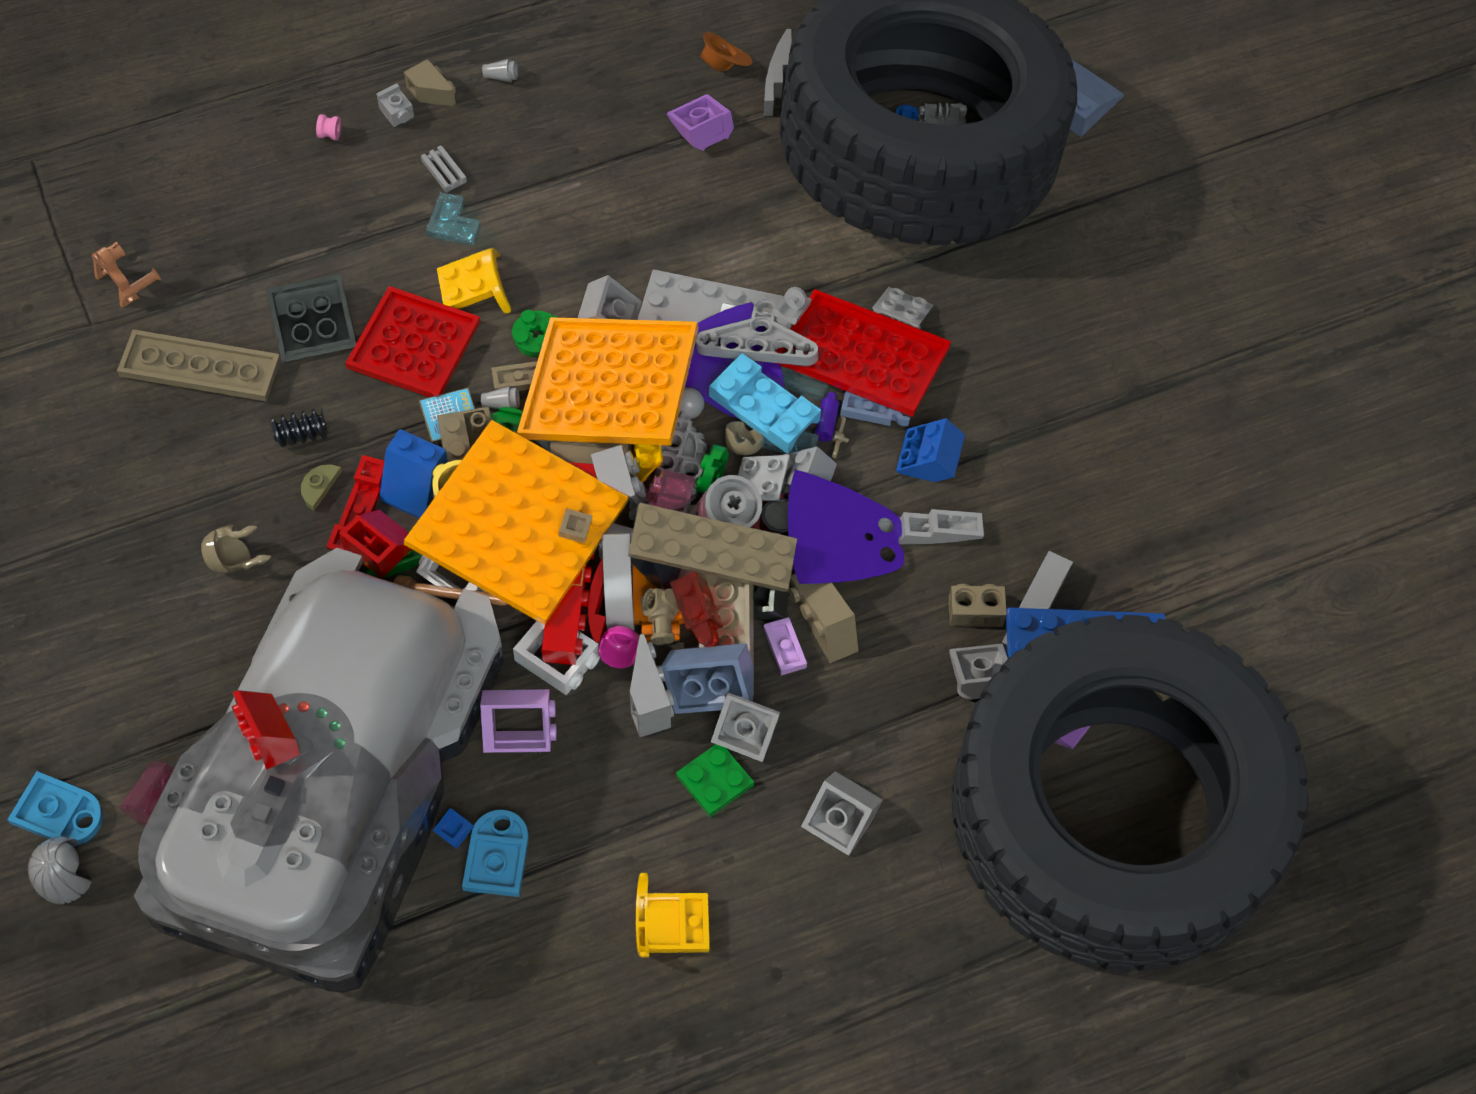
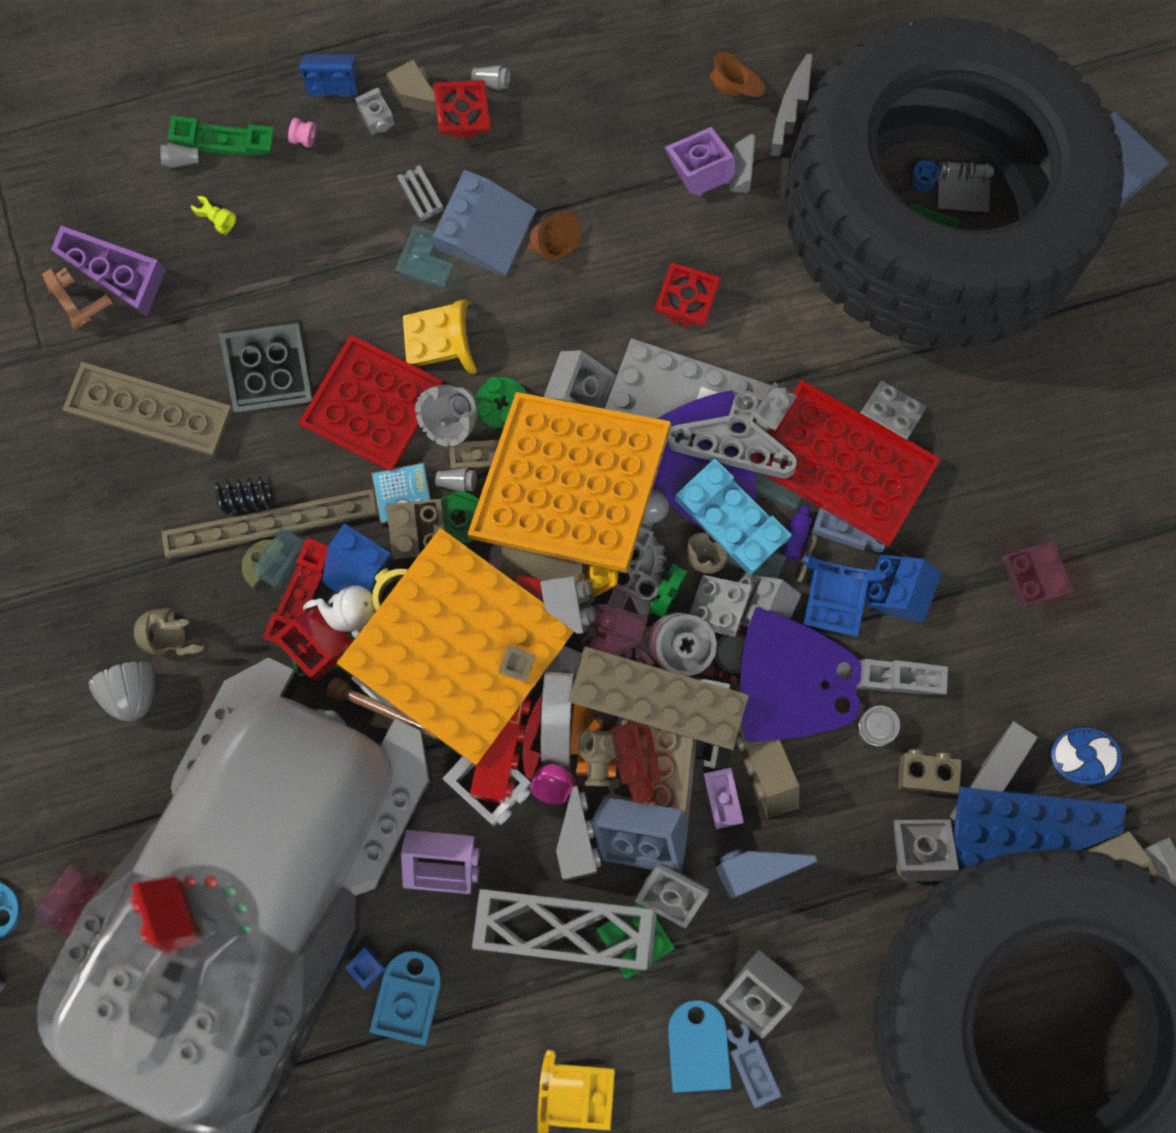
camera: 10 degrees right, 15 degrees up
none -> medium lavender wedge [51,226,166,316]
none -> light grey hair [88,661,156,721]
none -> light grey cone [161,142,199,168]
none -> dark tan tile [161,489,379,559]
none -> green slope [168,116,274,156]
none -> neon yellow piece [191,196,236,235]
none -> clear light blue slope [252,527,305,590]
none -> blue slope [299,54,359,97]
none -> white hair [303,585,376,638]
none -> light grey hair [415,385,478,447]
none -> red piece [433,80,491,140]
none -> sand blue slope [433,170,537,277]
none -> light grey piece [472,889,657,971]
none -> dark orange piece [527,211,581,262]
none -> red piece [654,262,721,328]
none -> dark azure tile [668,1000,731,1093]
none -> sand blue slope [715,849,817,900]
none -> sand blue plate [726,1023,781,1108]
none -> light grey slope [729,134,755,193]
none -> blue piece [803,555,886,637]
none -> light grey wheel [858,706,900,747]
none -> clear pink slope [1001,540,1074,608]
none -> shield [1051,728,1121,785]

